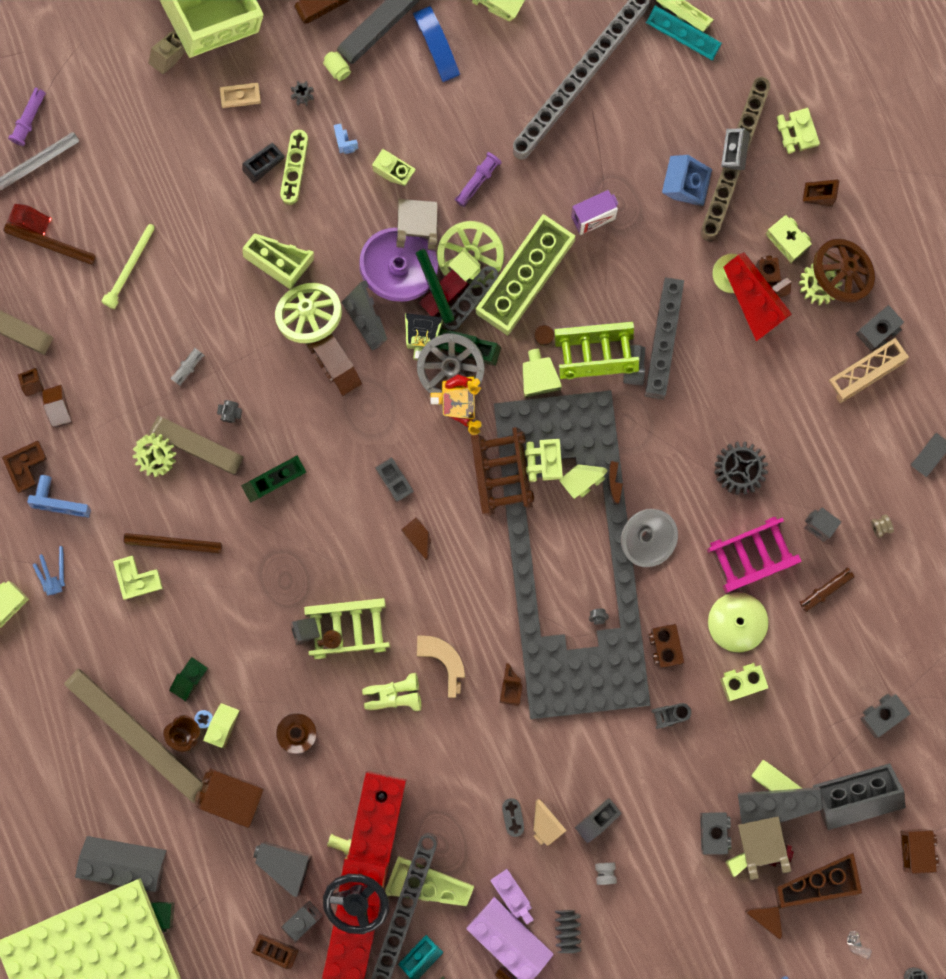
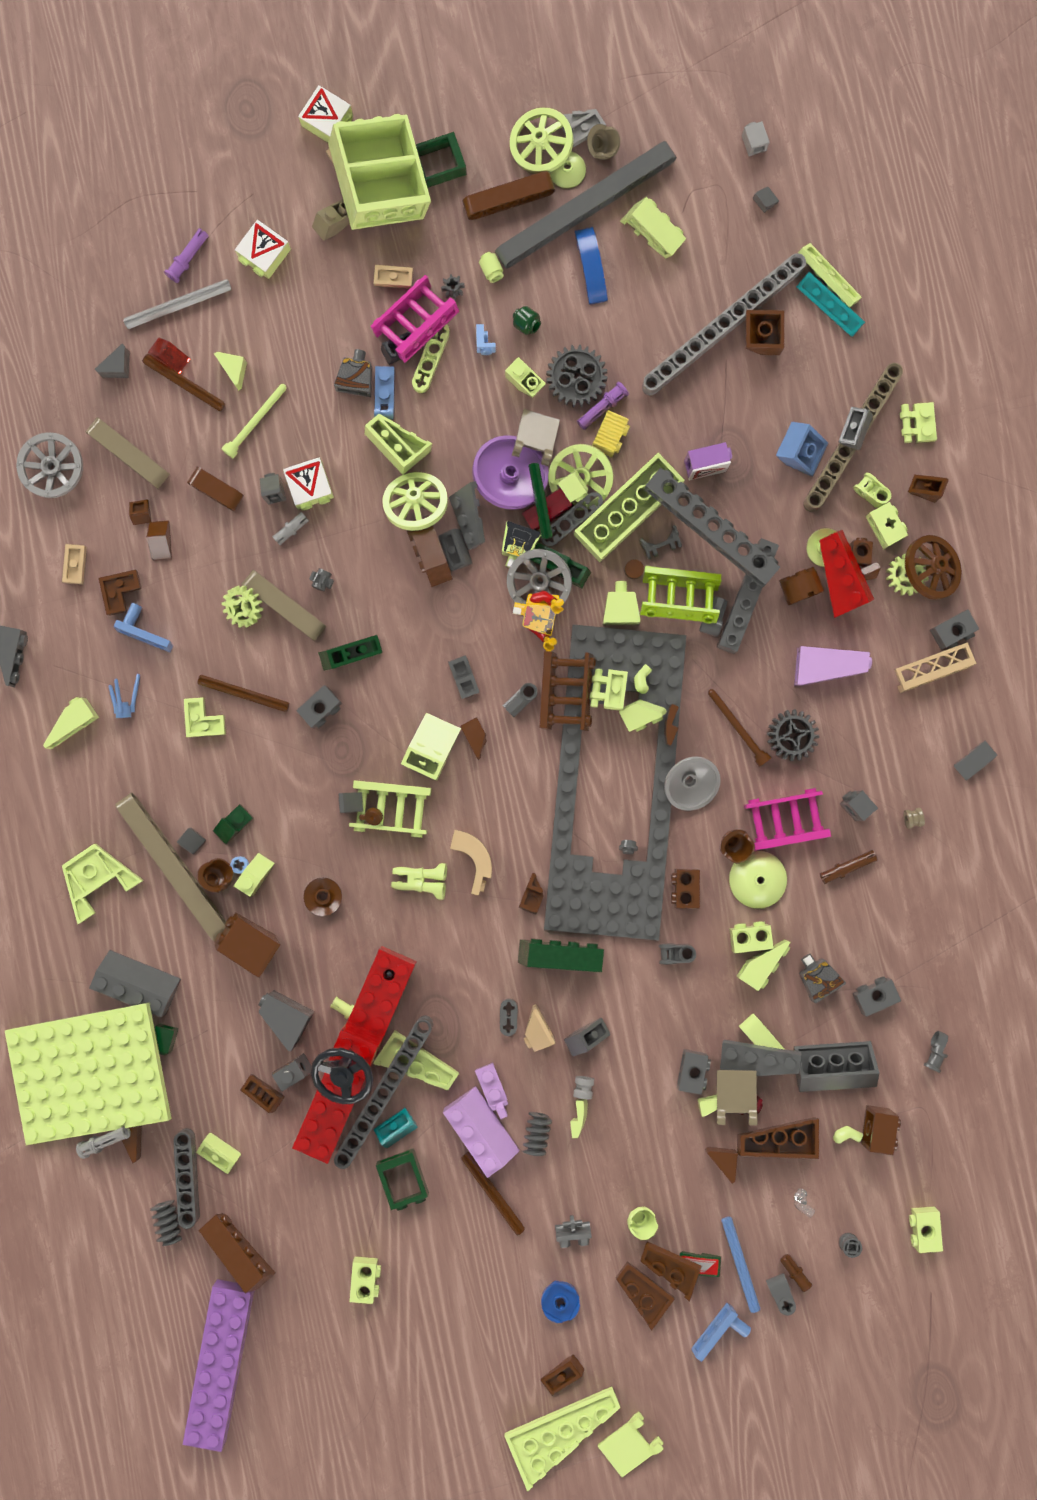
camera: 10 degrees right, 5 degrees up
none -> yellowish green wing [62,844,144,924]
none -> dark grey slope [177,827,206,854]
none -> reddish brown beam [187,466,244,512]
none -> yellowish green slope [214,352,247,391]
none -> piece [235,220,291,279]
none -> dark grey slope [260,473,286,505]
none -> piece [283,457,334,510]
none -> dark grey brick [296,685,342,729]
none -> torso [334,349,372,398]
none -> dark pink fence [370,275,459,363]
none -> medium blue plate [374,366,395,420]
none -> yellowish green slope [401,713,461,780]
none -> dark grey slope [439,529,473,571]
none -> dark grey piece [502,683,538,717]
none -> dark green head [513,306,541,335]
none -> dark green wedge [518,938,604,972]
none -> dark grey gear [546,344,608,407]
none -> yellowish green slope [570,1098,588,1138]
none -> light yellow brick [592,410,630,457]
none -> yellowish green arm [634,664,652,694]
none -> dark grey piece [639,525,682,560]
none -> dark grey brick [644,468,780,588]
none -> reddish brown piece [708,689,771,767]
none -> reddish brown helmet [720,829,755,864]
none -> yellowish green slope [737,939,791,991]
none -> reddish brown slope [746,310,784,355]
none -> reddish brown brick [779,567,824,606]
none -> lavender slope [794,646,872,686]
none -> torso [799,954,846,1004]
none -> yellowish green arm [833,1126,863,1144]
none -> yellowish green piece [853,472,891,508]

